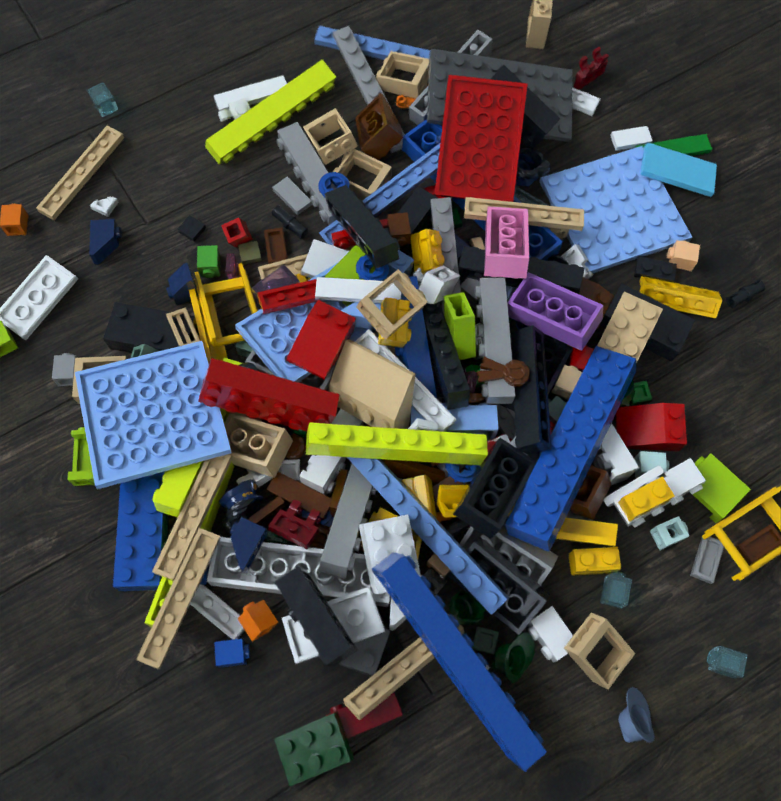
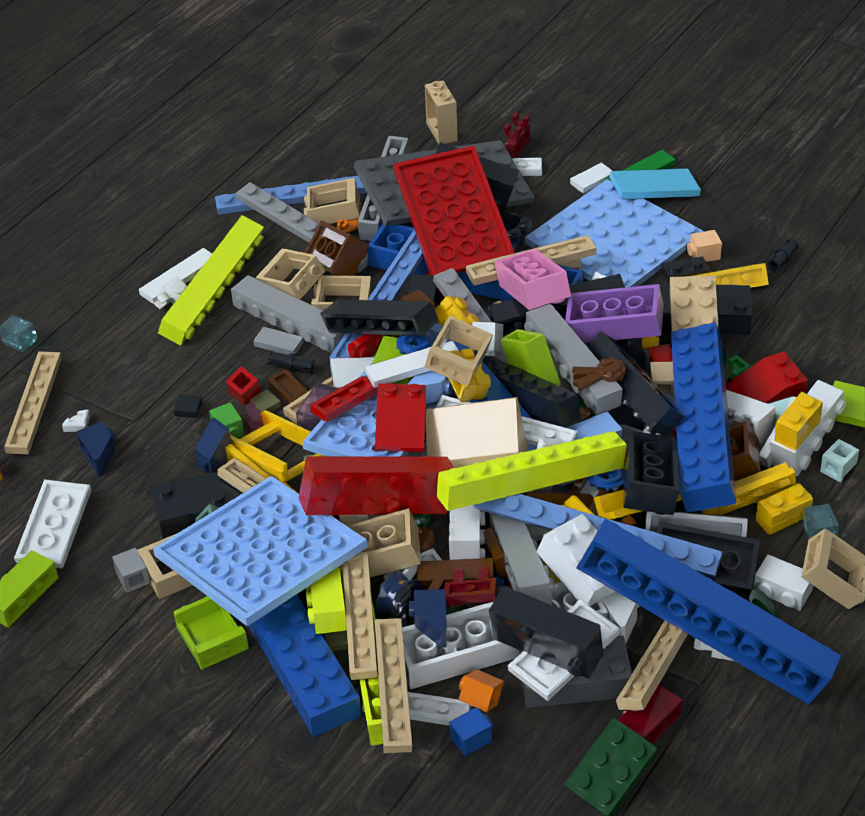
camera: 20 degrees left, 25 degrees down
blue gear [318,172,350,198] -> none

